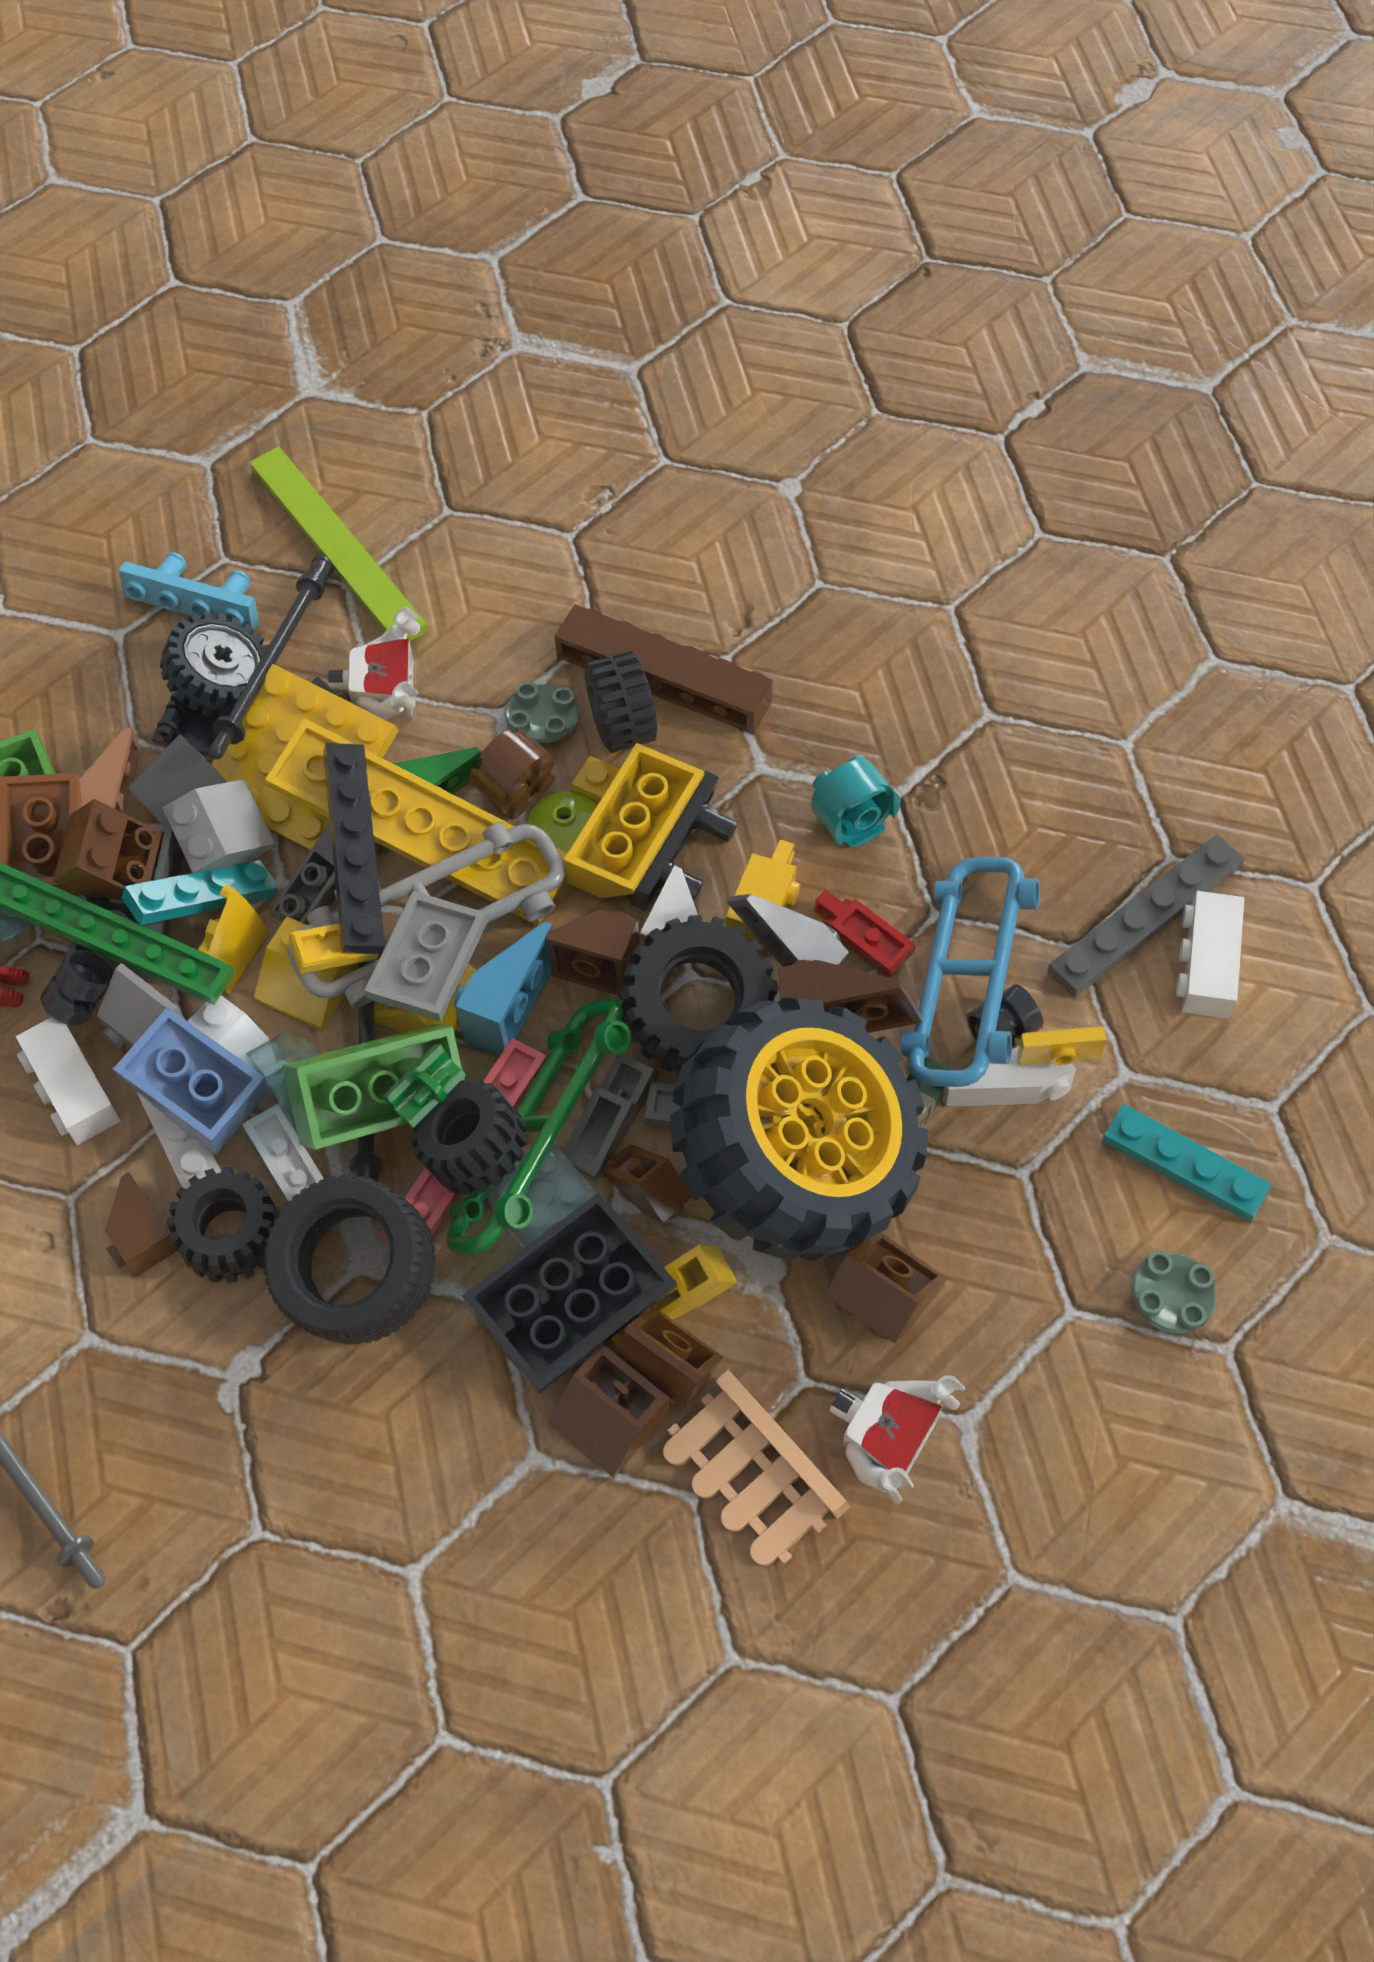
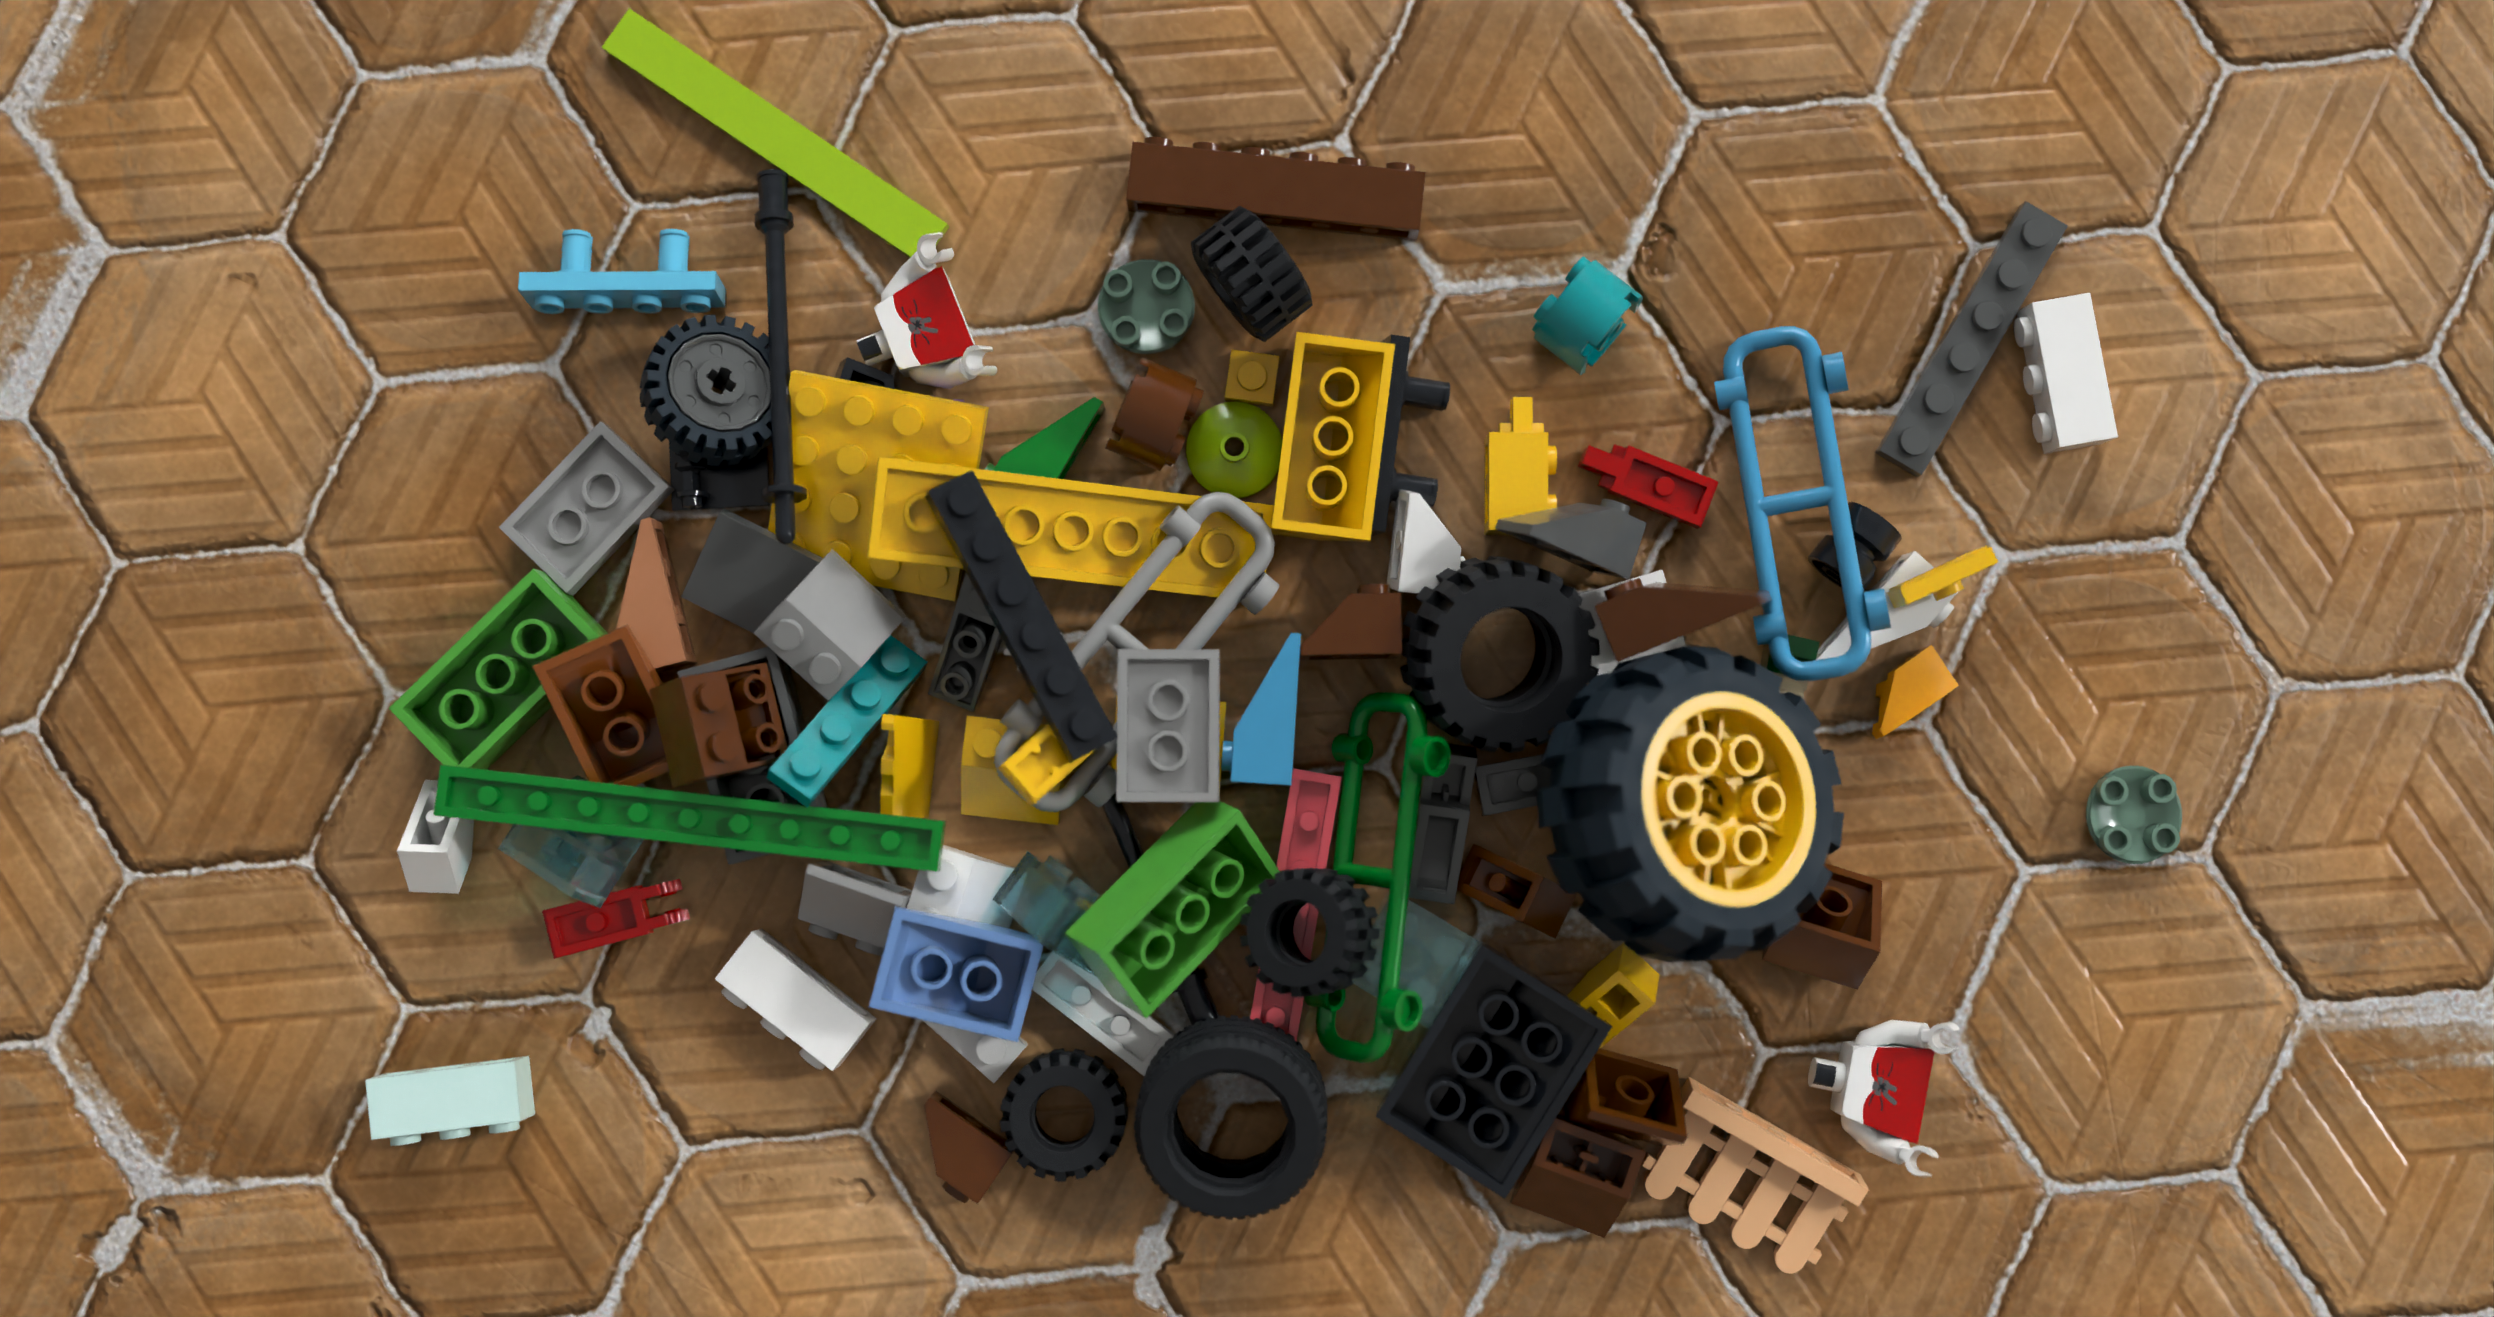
camera: 20 degrees left, 25 degrees up
black wheel [40,950,113,1026] -> none
green hips [382,1044,466,1128] -> none
teal plate [1102,1103,1272,1223] -> none
none -> light grey plate [499,421,675,596]
none -> light orange slope [1872,645,1959,739]

